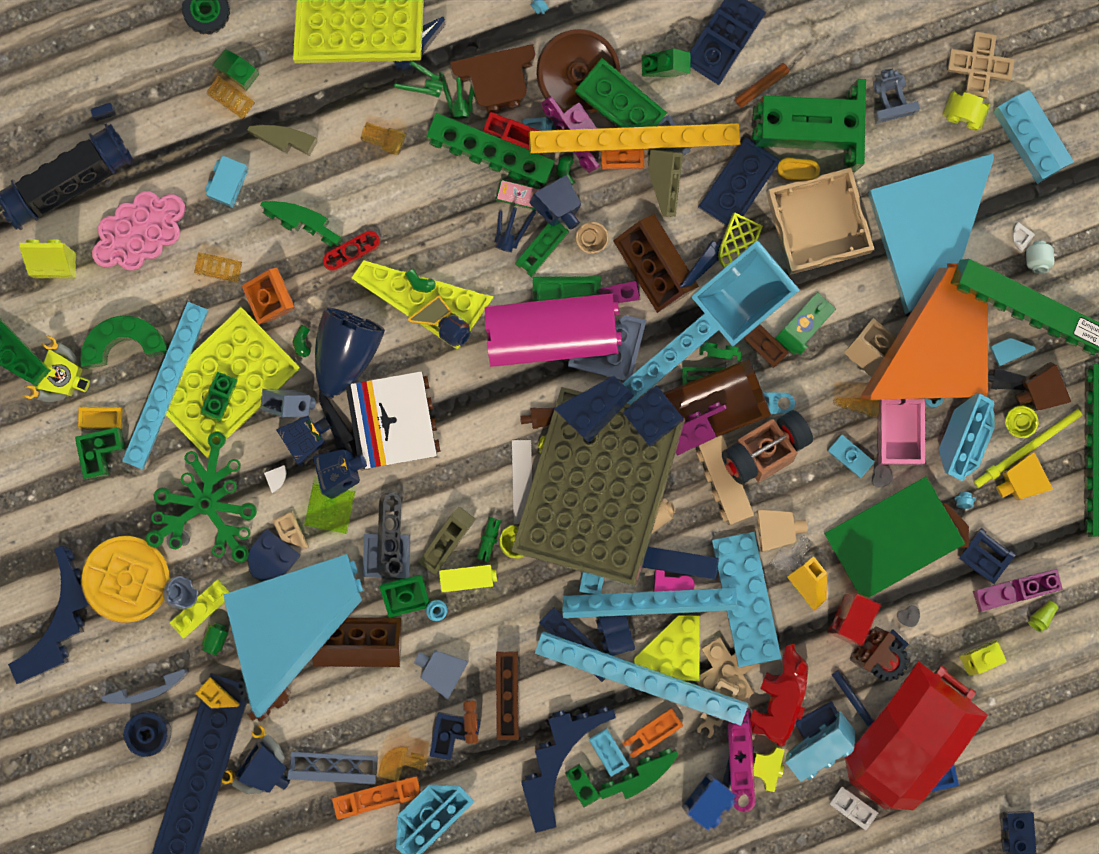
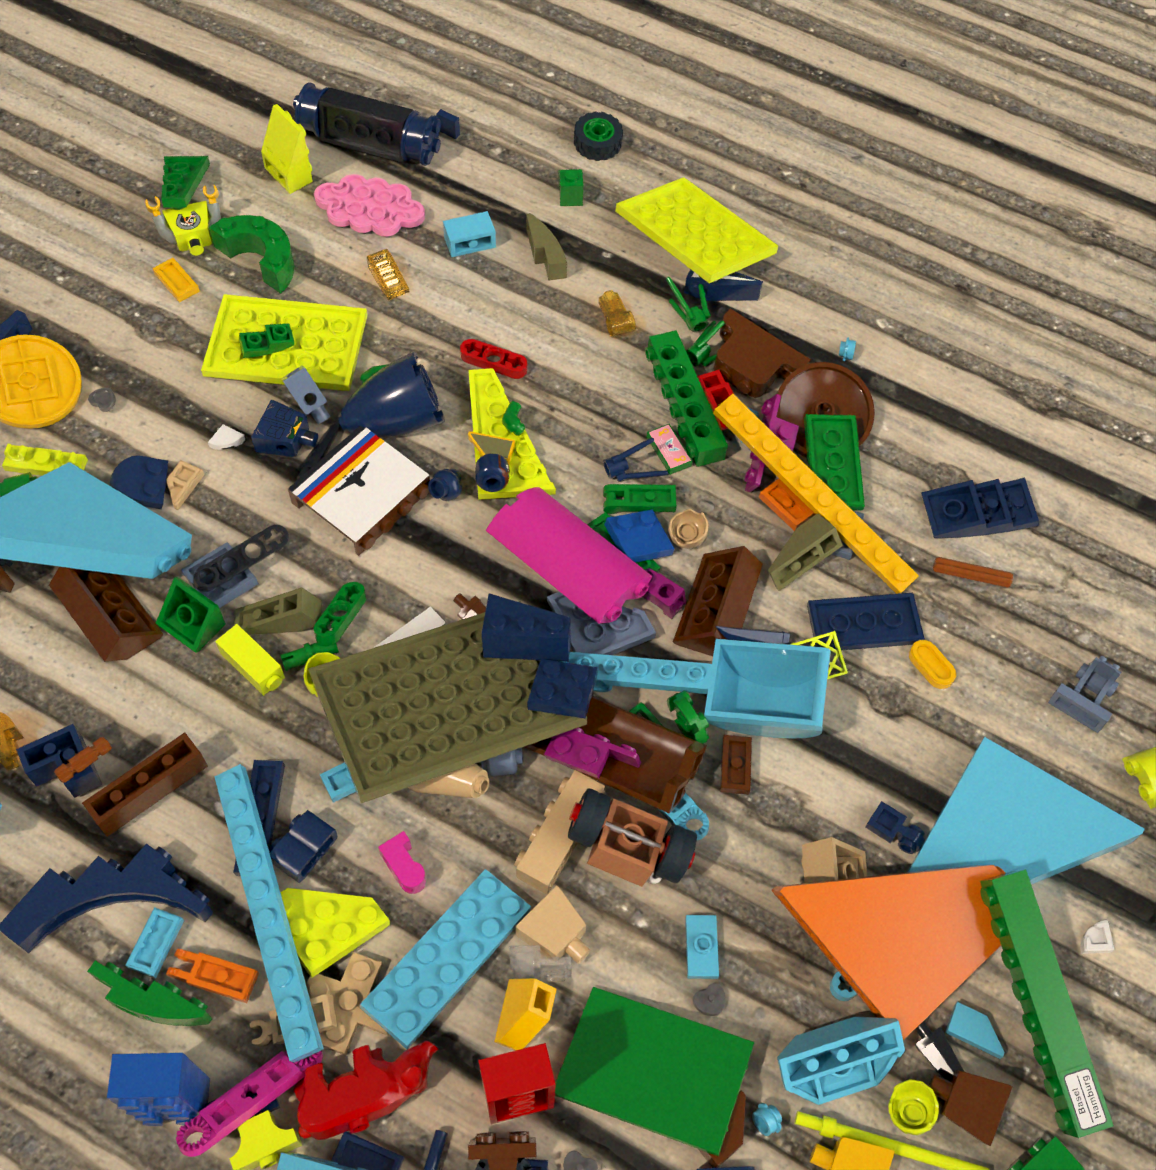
camera: 50 degrees right, 25 degrees down
green brick [75,428,126,480] -> none
medium azure plate [122,302,209,470] -> none
green plant [146,431,257,563] -> none
sand blue hair [163,576,198,609] -> none
clear yellow slope [207,76,255,119] -> none
orange brick [242,268,295,325] -> none
green slope [260,201,343,247] -> none
clear neon green tile [304,483,356,534] -> none
dark blue torso [313,450,367,499] -> none
sand blue torso [414,650,468,699] -> none
medium azure plate [426,600,447,621] -> none
dark blue torso [529,175,581,230] -> none
green arm [557,155,575,185] -> none
medium azure plate [563,588,737,618] -> none
green leg [564,764,601,808] -> none
green slope [642,48,690,77] -> none
dark blue slope [642,547,719,580] -> none
green brick [752,79,866,172] -> none
tan tile [766,168,874,275] -> none
door [775,292,836,356] -> none
clear yellow slope [833,398,879,417] -> none
bright pink piece [878,399,925,465] -> none
light aqua head [1026,240,1054,274] -> none
none -> green beam [314,582,366,646]
none -> dark blue animal [428,469,462,501]
none -> blue plate [604,510,675,563]
none -> dark blue plate [865,801,925,854]

